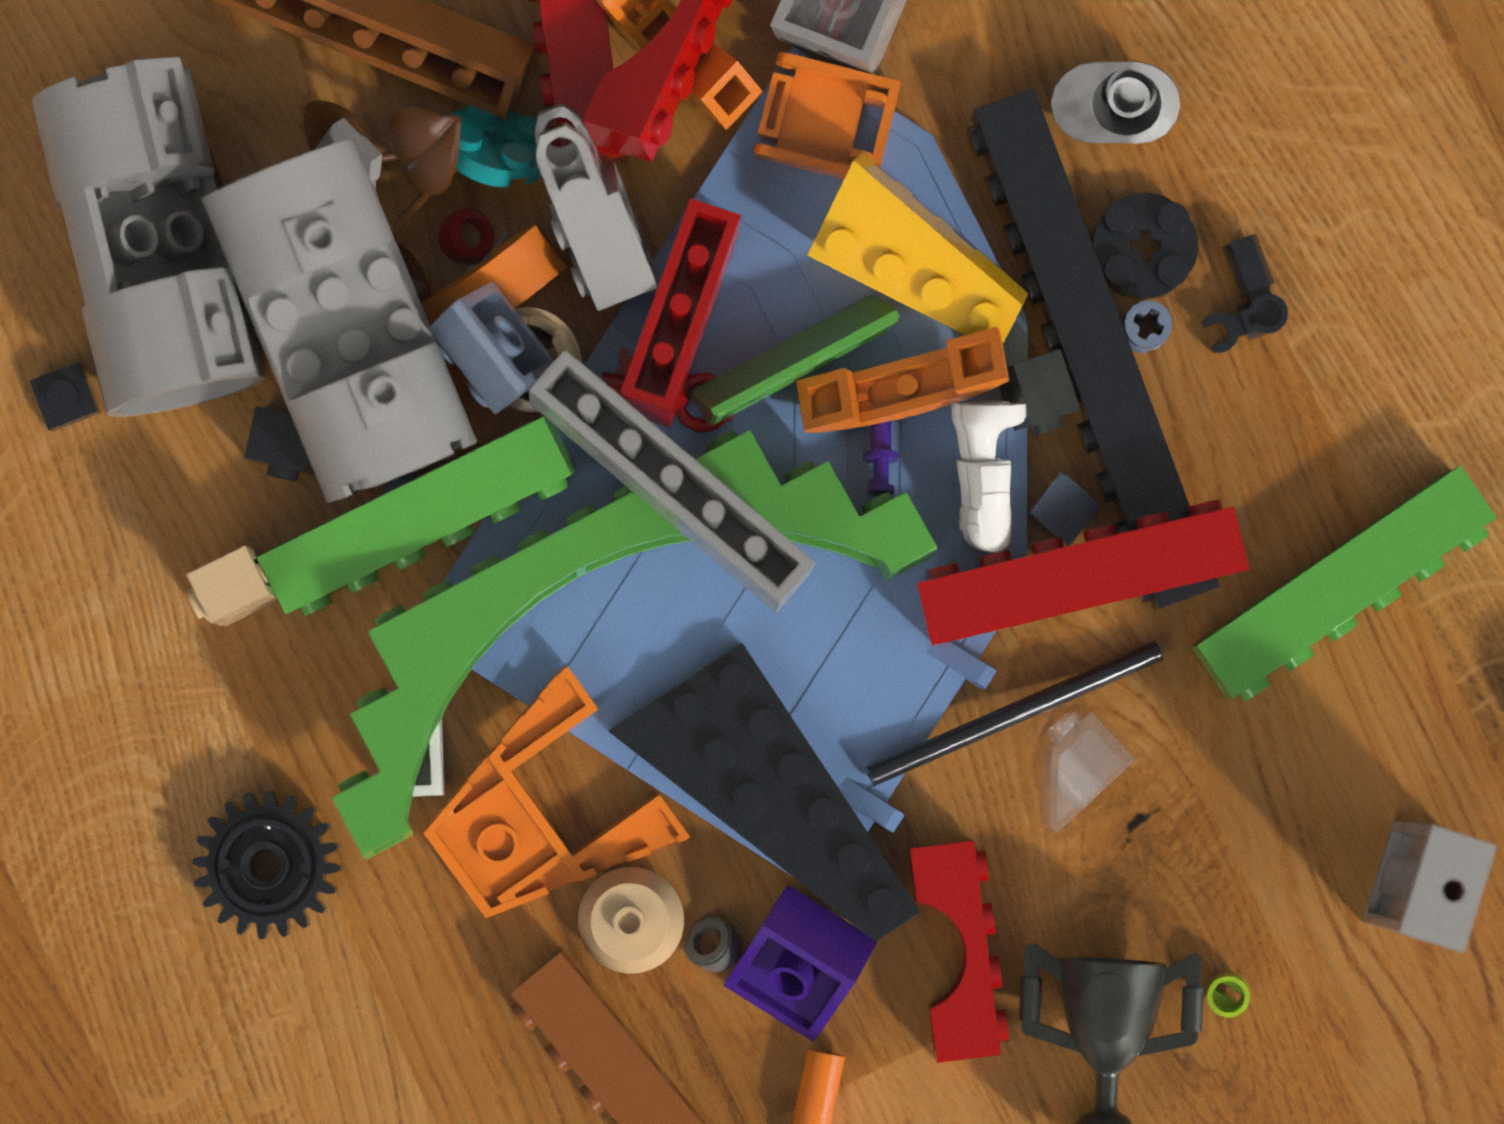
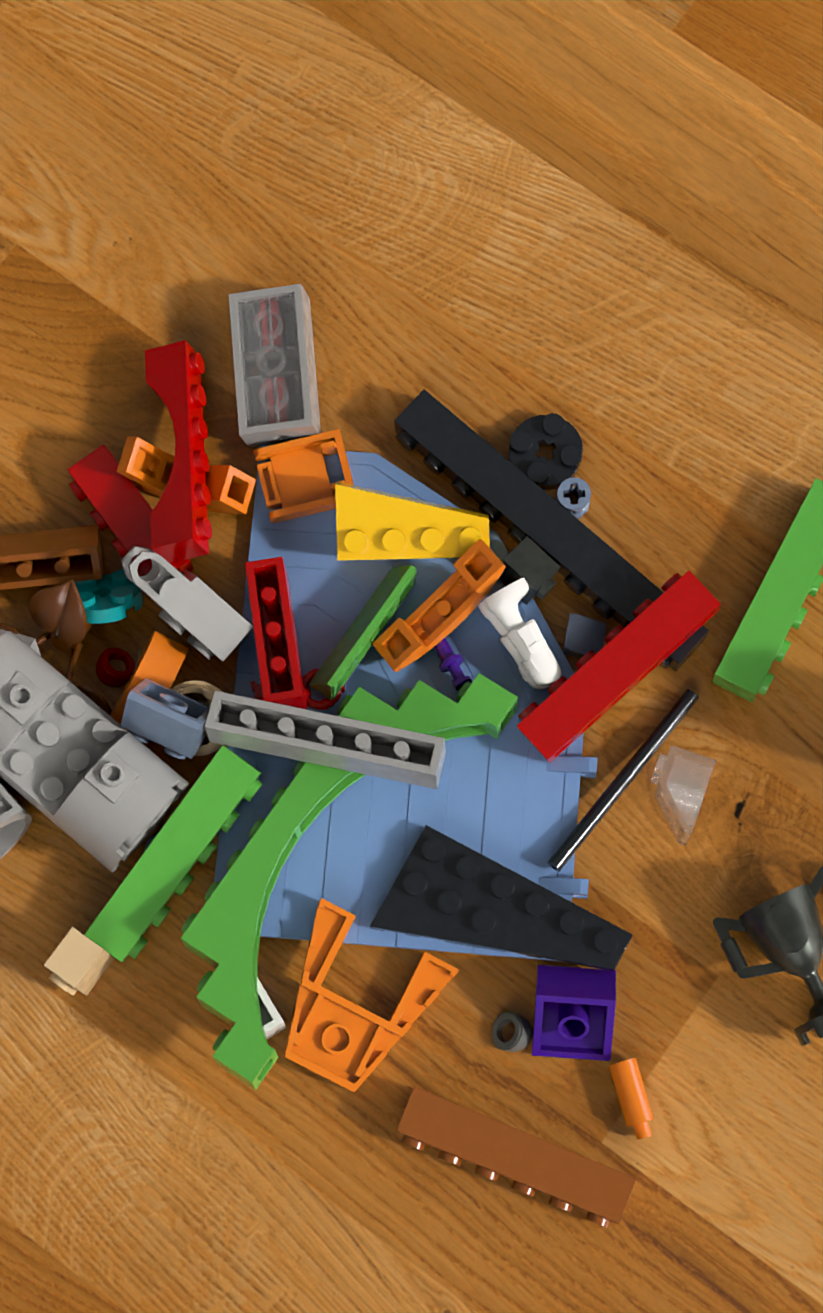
camera: 20 degrees left, 10 degrees down
black gear [192,791,343,939] -> none
black brick [244,406,314,482] -> none
tan cone [578,867,684,974] -> none
red arch [908,839,1009,1063] -> none
flat silver piece [1051,60,1180,144] -> none
black bar [1201,234,1288,353] -> none

